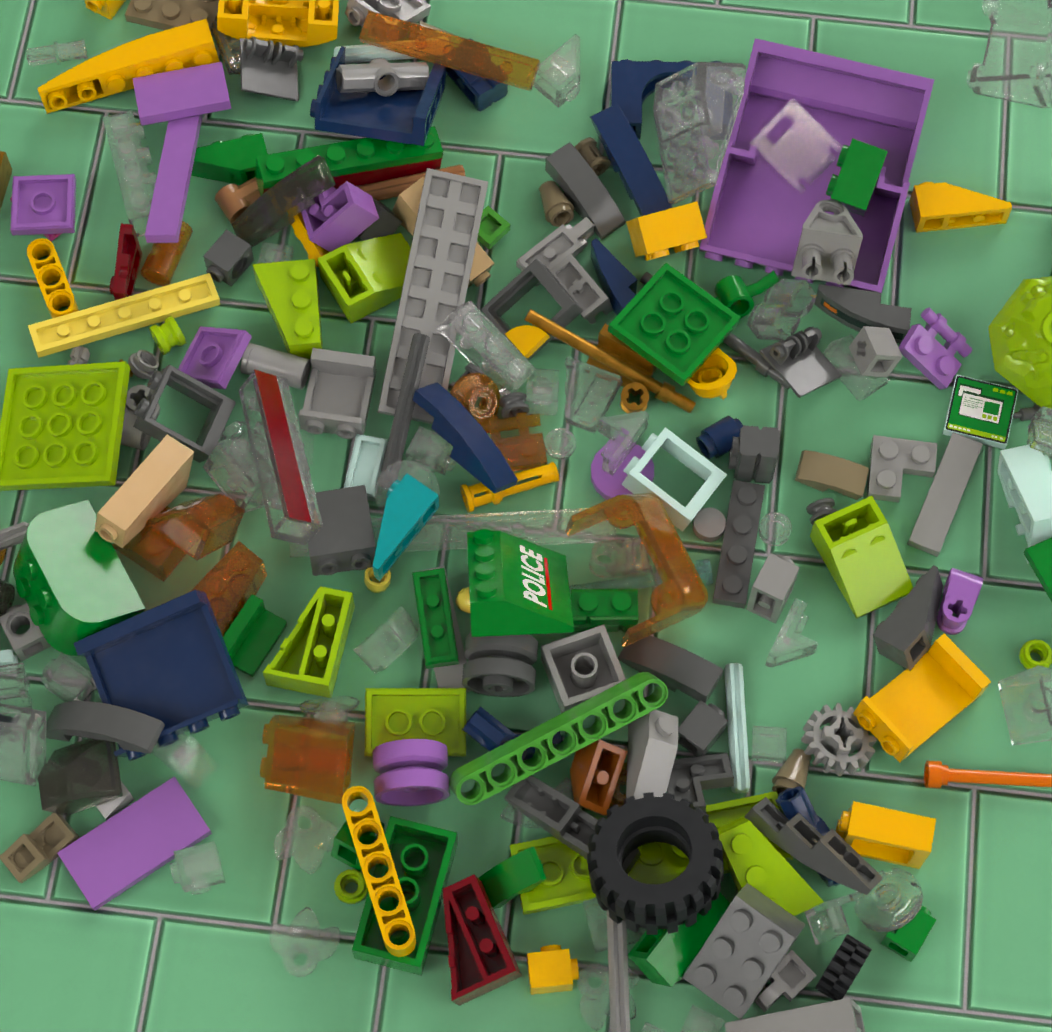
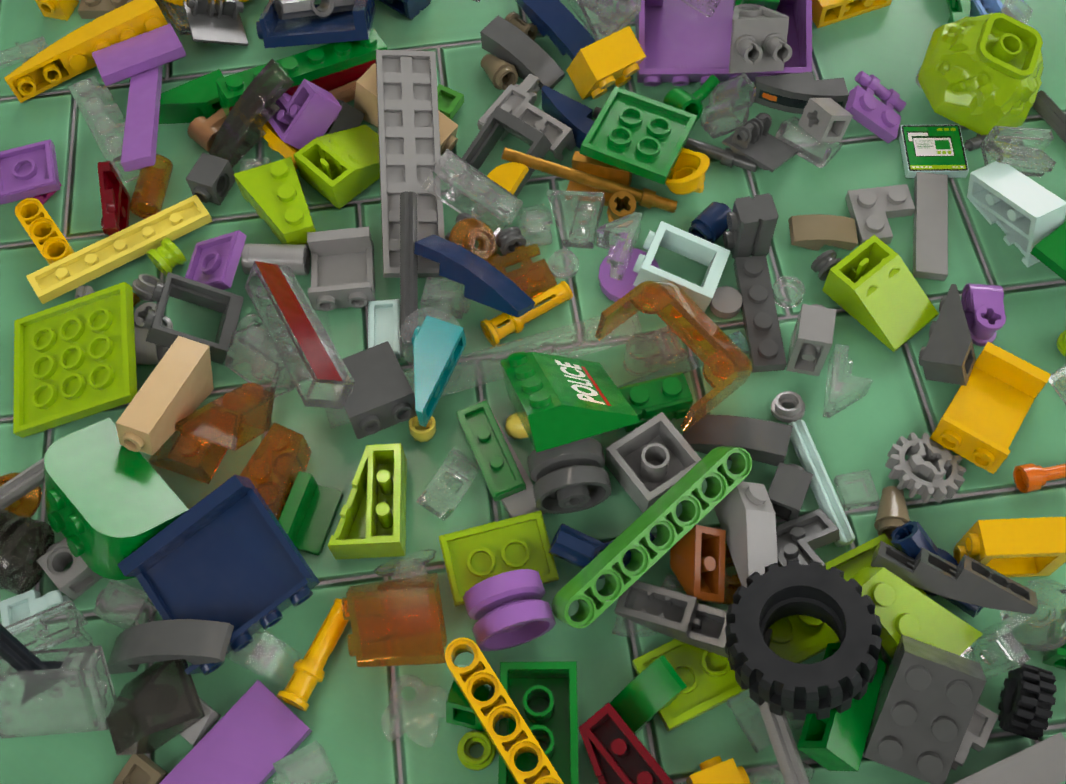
camera: 10 degrees left, 5 degrees down
none -> yellow pin [277,598,356,711]
none -> light grey plate [771,391,805,423]

